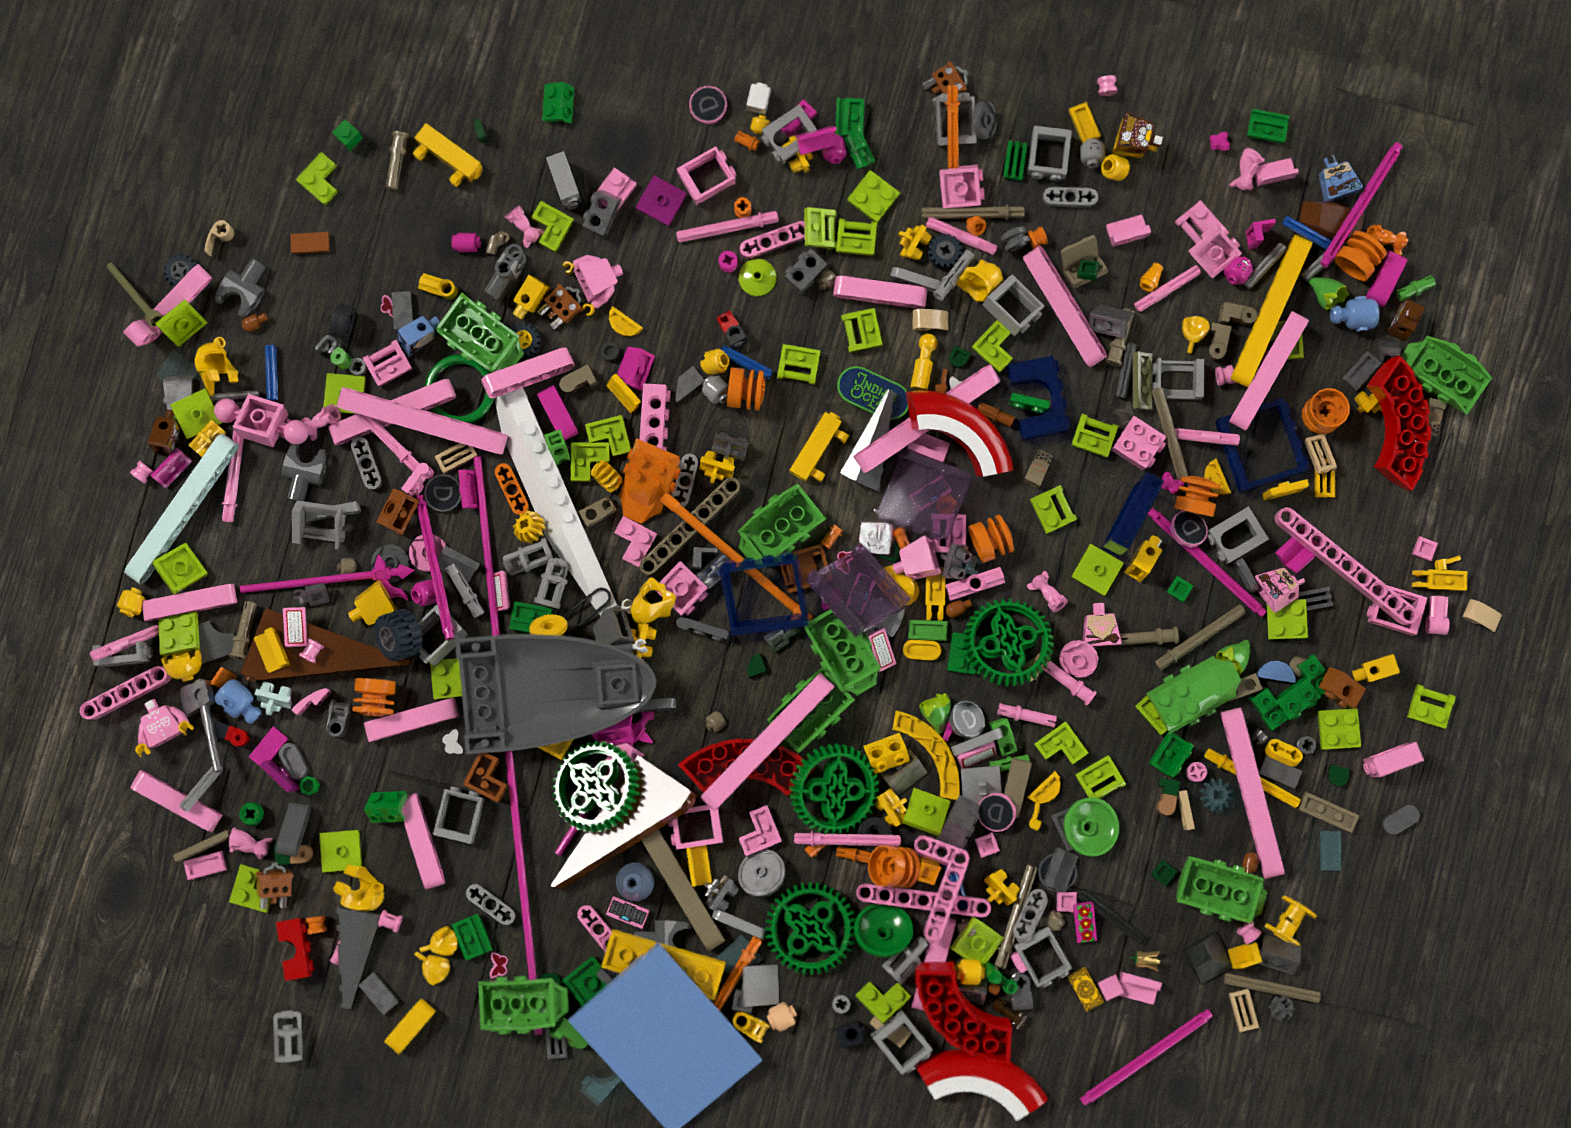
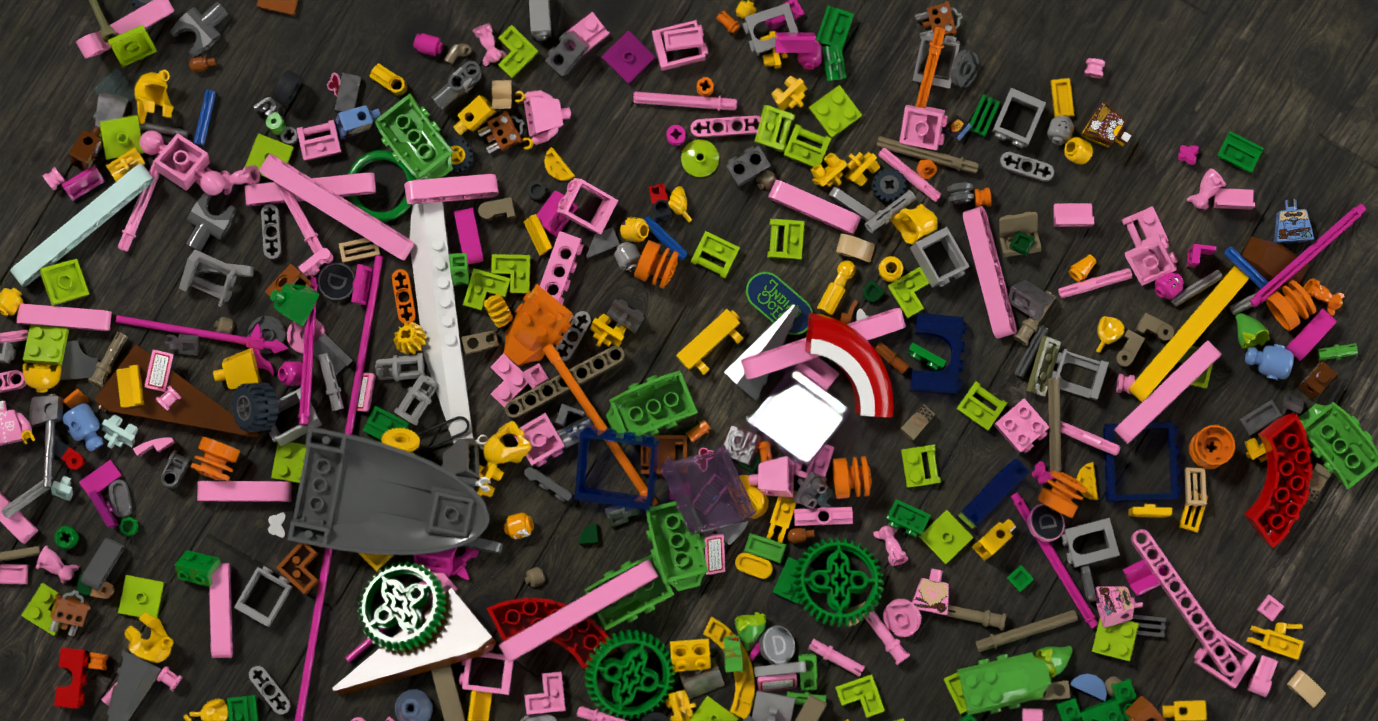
camera: 15 degrees right, 0 degrees up
none -> light aqua tile [51,476,73,501]
none -> green torso [270,283,320,327]
none -> tan panel [492,80,512,109]
none -> light orange head [504,512,534,540]
none -> bright pink tile [522,364,549,389]
none -> bright pink window [557,178,618,234]
none -> bright pink tile [663,26,704,51]
none -> yellow piece [668,186,692,222]
none -> bright green leg [724,635,743,672]
none -> yellow hips [771,76,807,111]
none -> yellow hips [811,153,848,187]
none -> yellow head [878,256,903,282]
none -> green bracket [886,499,931,537]
none -> tile [945,115,972,141]

